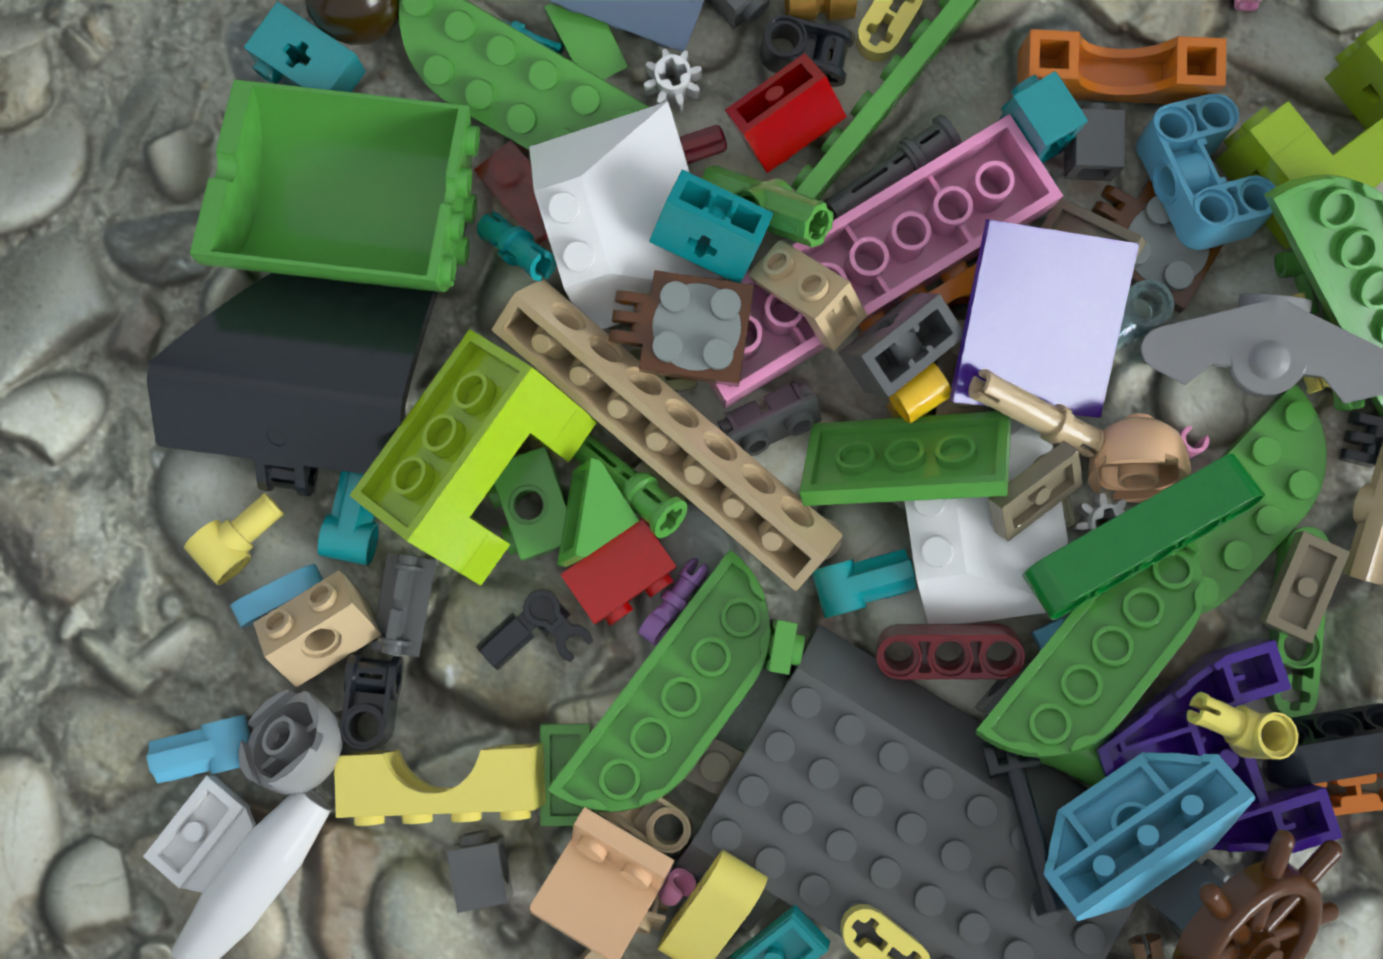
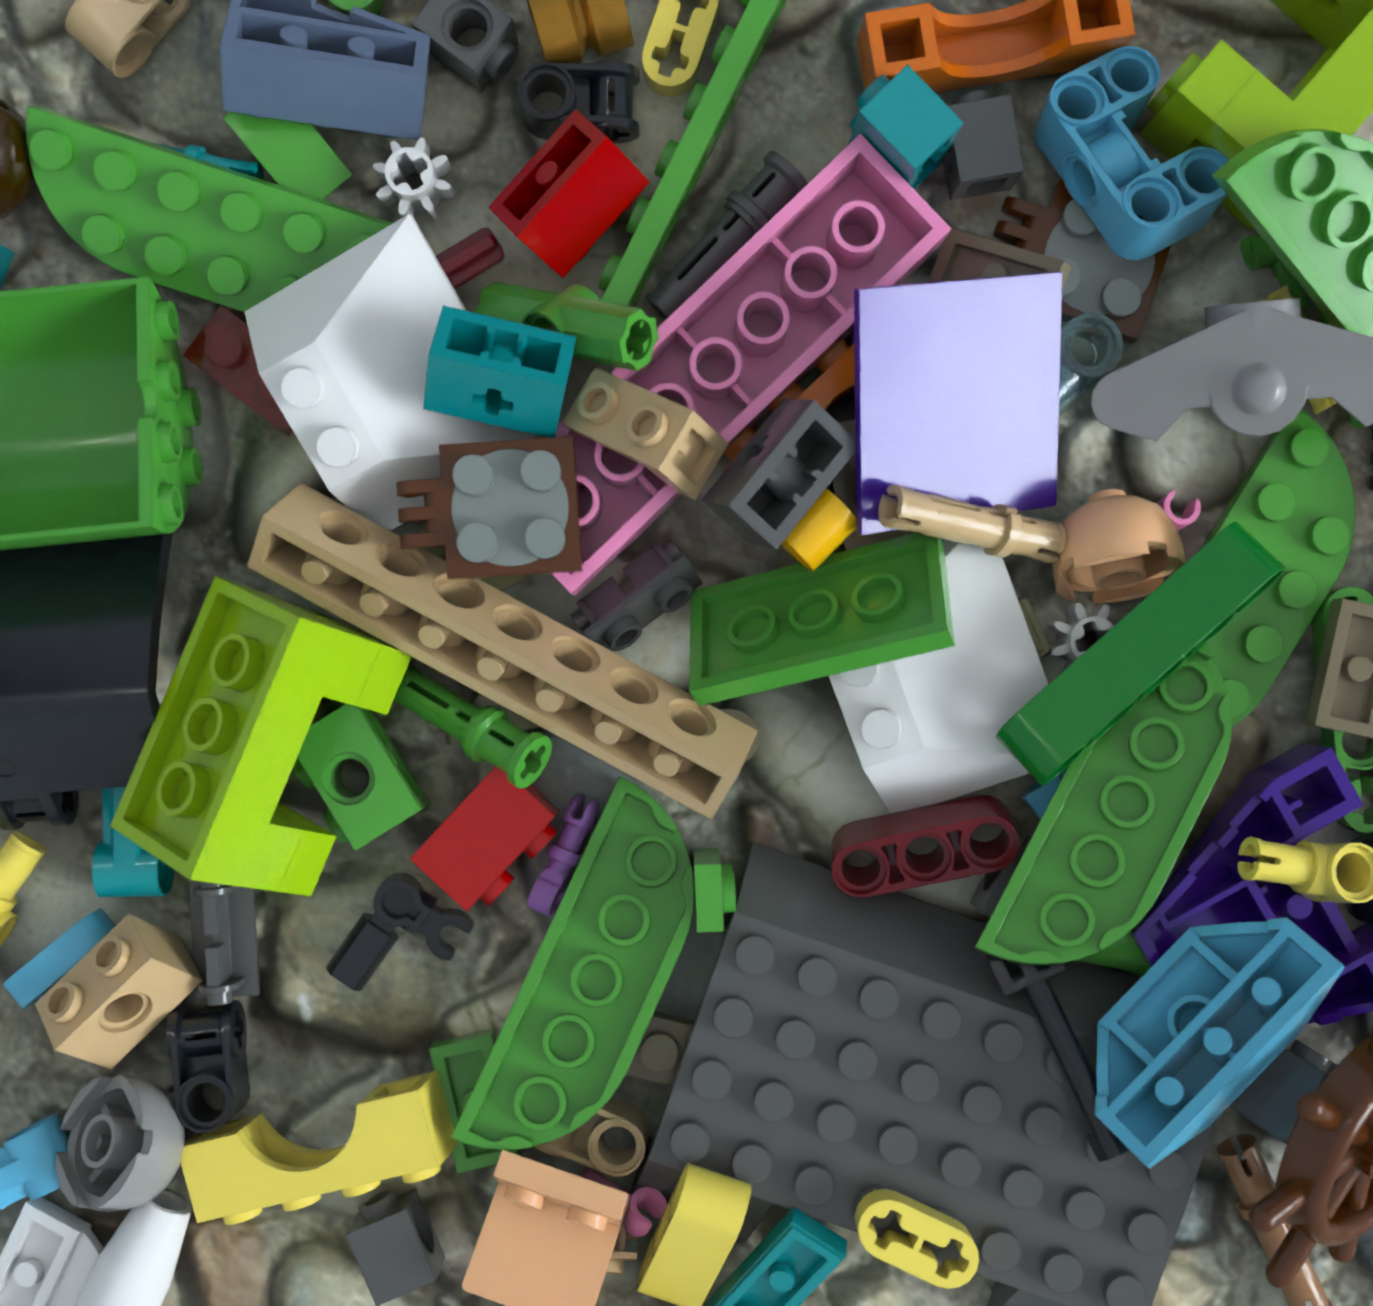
camera: 15 degrees left, 5 degrees up
teal pin [477,211,556,281] -> none
bright green slope [557,458,639,567] -> none
teal piece [812,549,917,618] -> none
dark tan plate [988,441,1083,541] -> none

